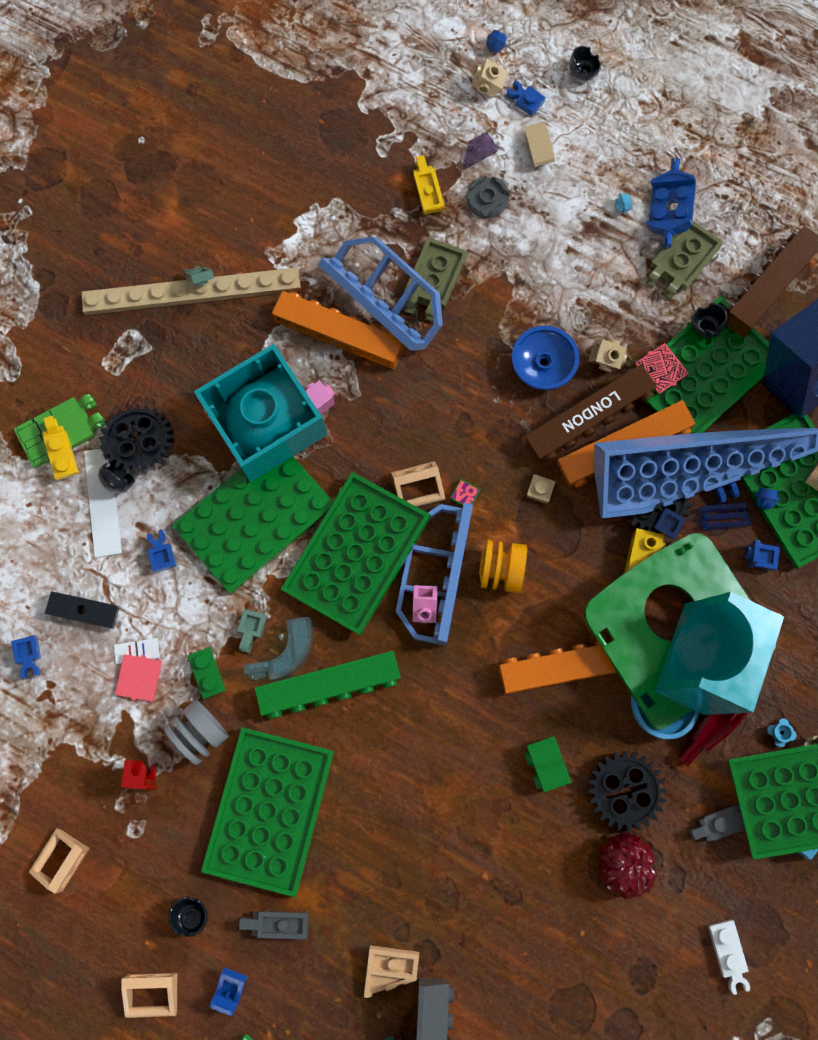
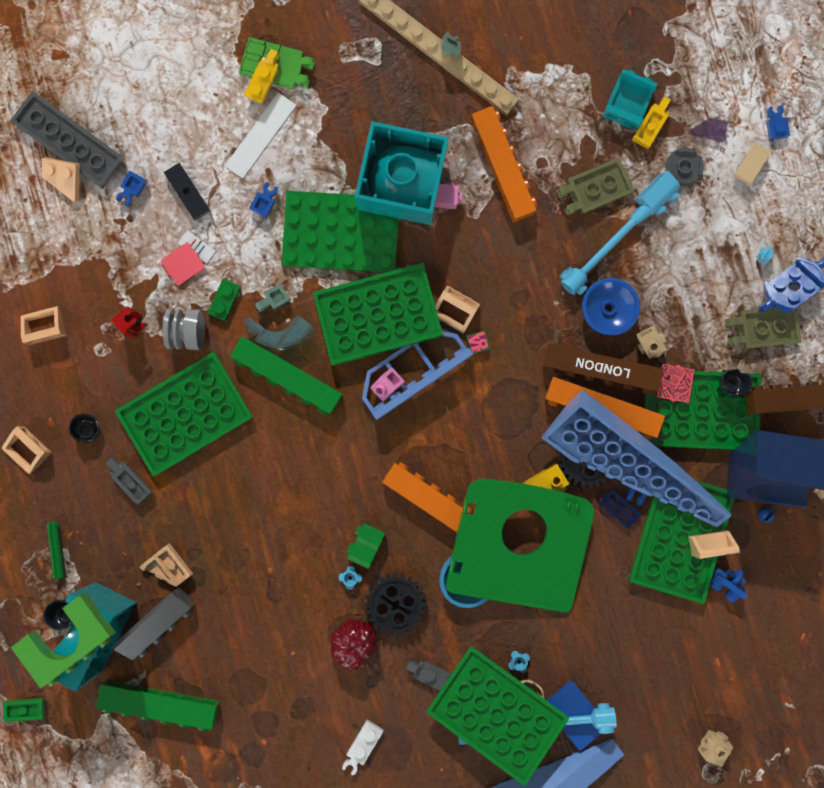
camera: 40 degrees right, 10 degrees up
black hair [98,463,135,494] -> none
black gear [99,404,175,475] -> none
blue bracket [209,967,248,1016] -> none
medium blue plate [318,237,443,351] -> none
tan brick [471,59,508,98] -> none
light orange wheel [479,539,527,593] -> none
blue plate [486,30,507,53] -> none
tan plate [526,474,556,504] -> none
dark blue plate [653,508,686,539] -> none
teal piece [654,592,784,715] -> none
dark red piece [677,713,749,767] -> none
blue bracket [745,540,780,571] -> none
blue plate [755,488,779,510] -> none
none -> medium azure plate [339,566,362,590]
none -> medium azure bar [559,171,680,295]
none -> teal panel [602,69,658,131]

